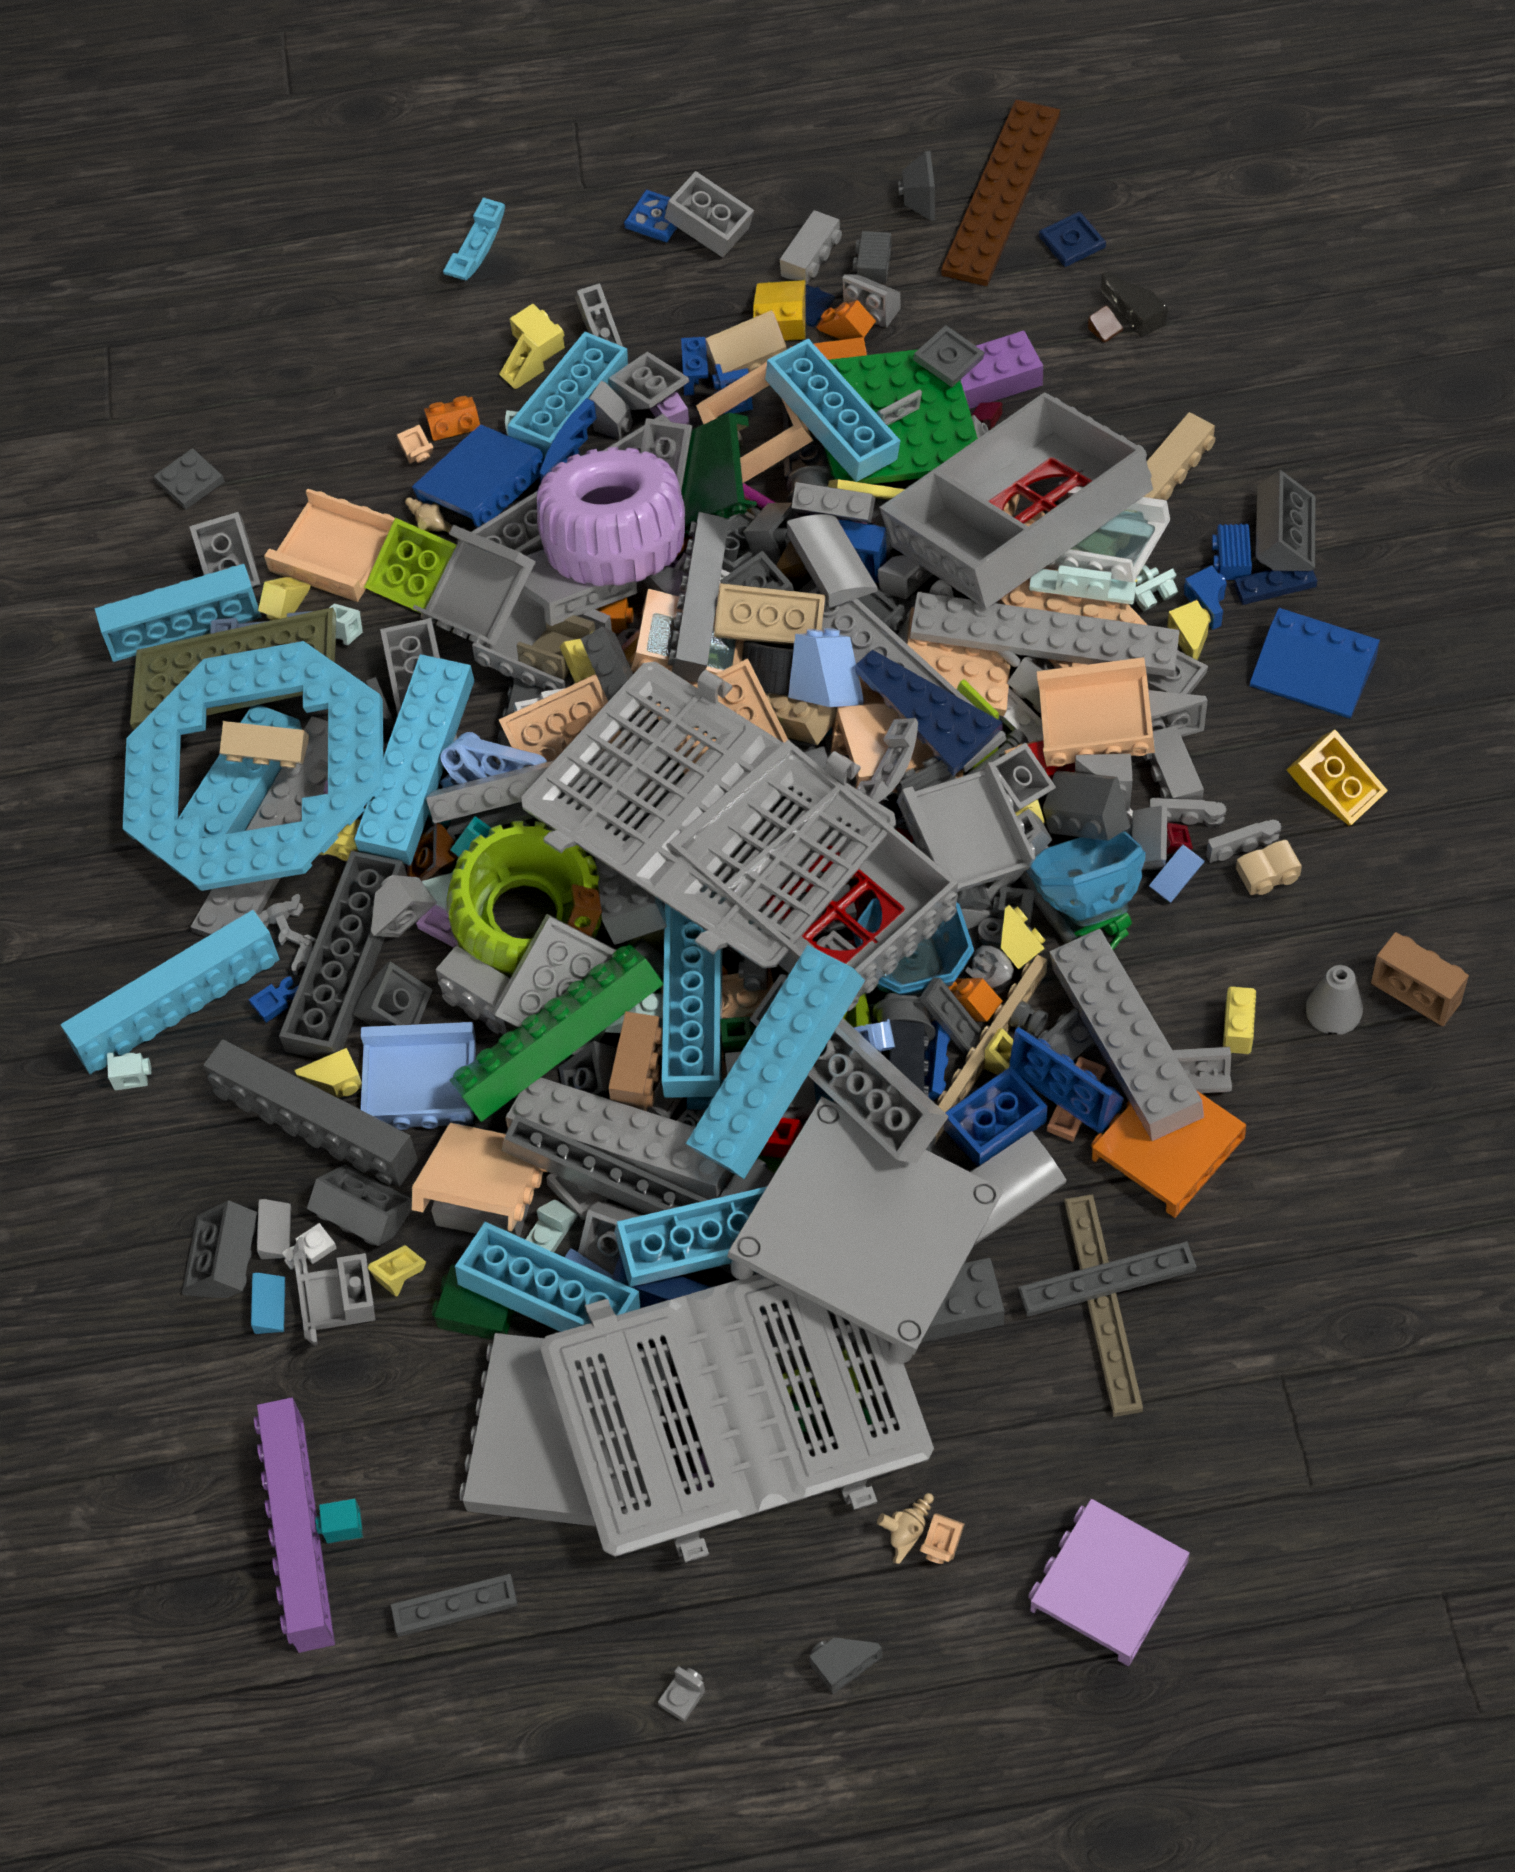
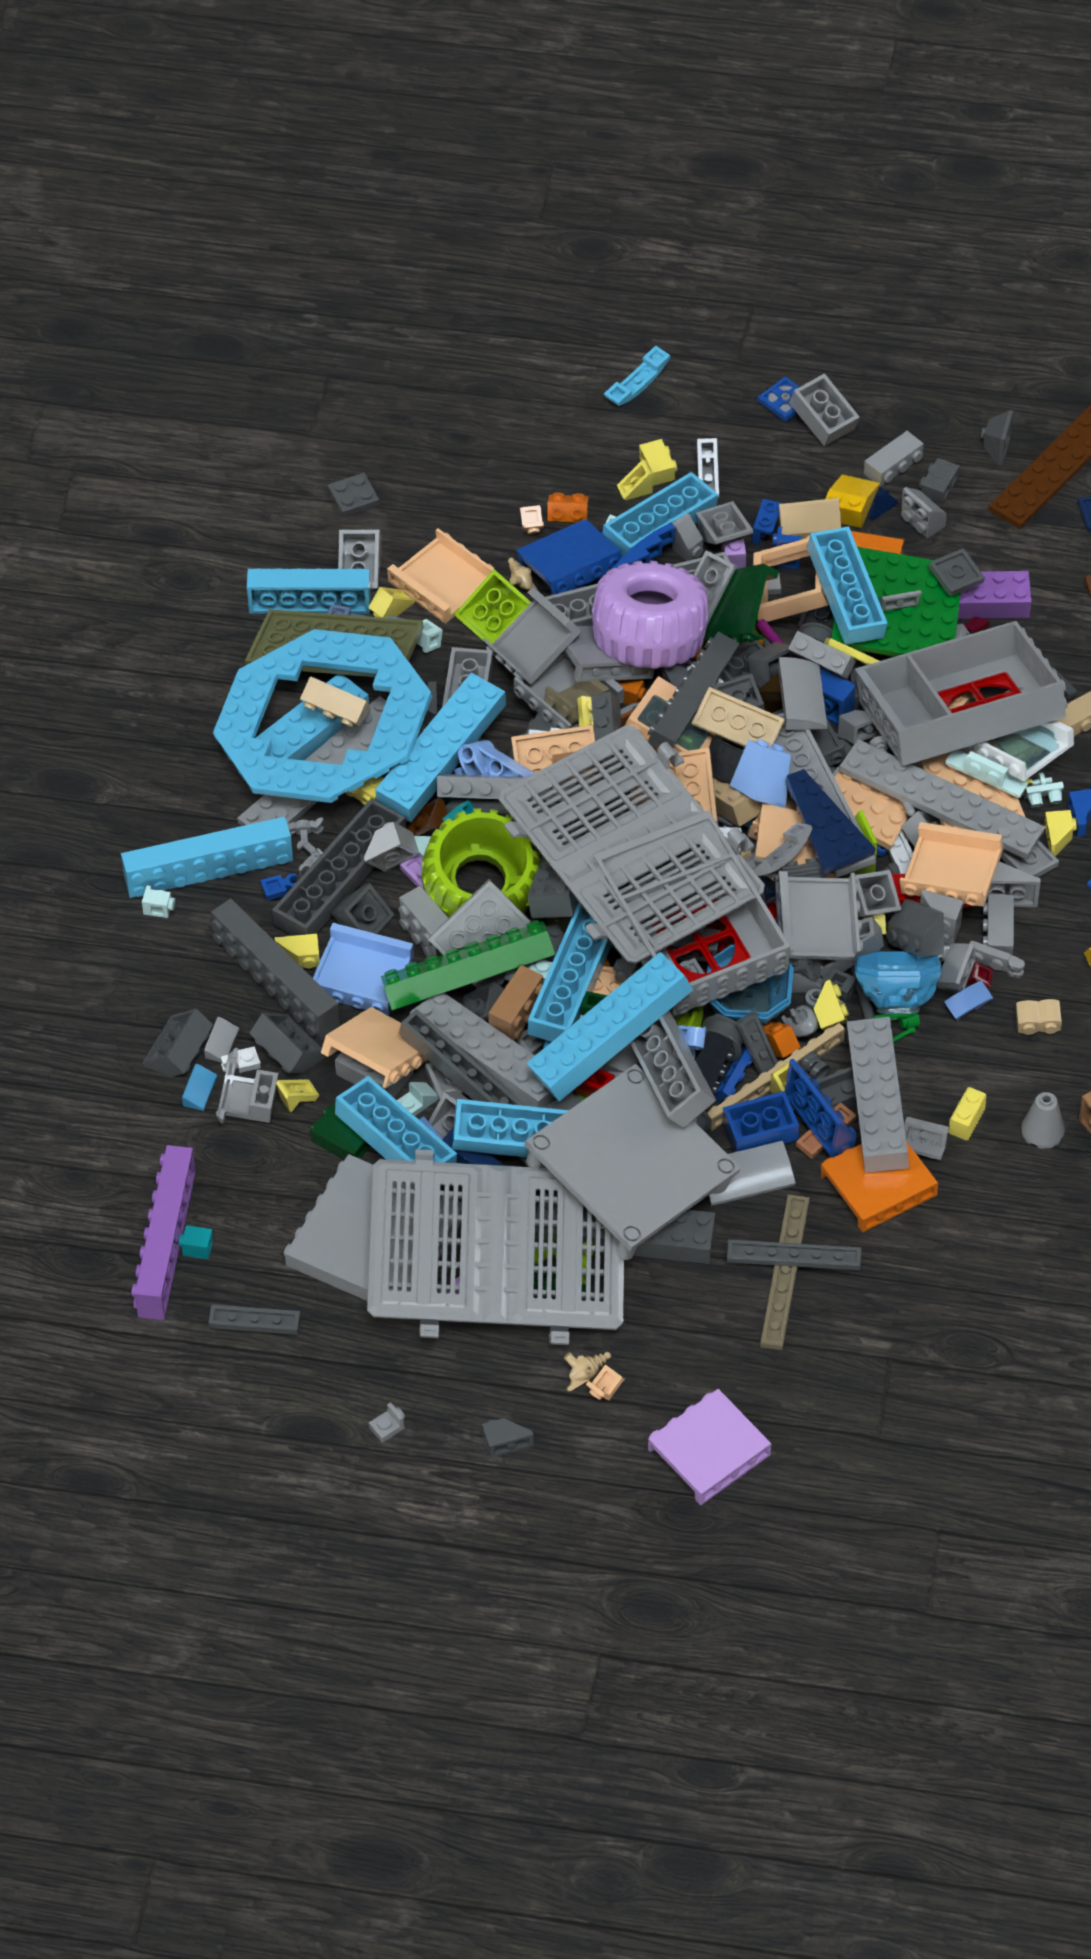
camera: 15 degrees right, 5 degrees down
reddish brown bracket [566,884,602,936] -> none
orange slope [816,300,876,340] -> none
light grey hinge [1206,820,1282,863] -> none

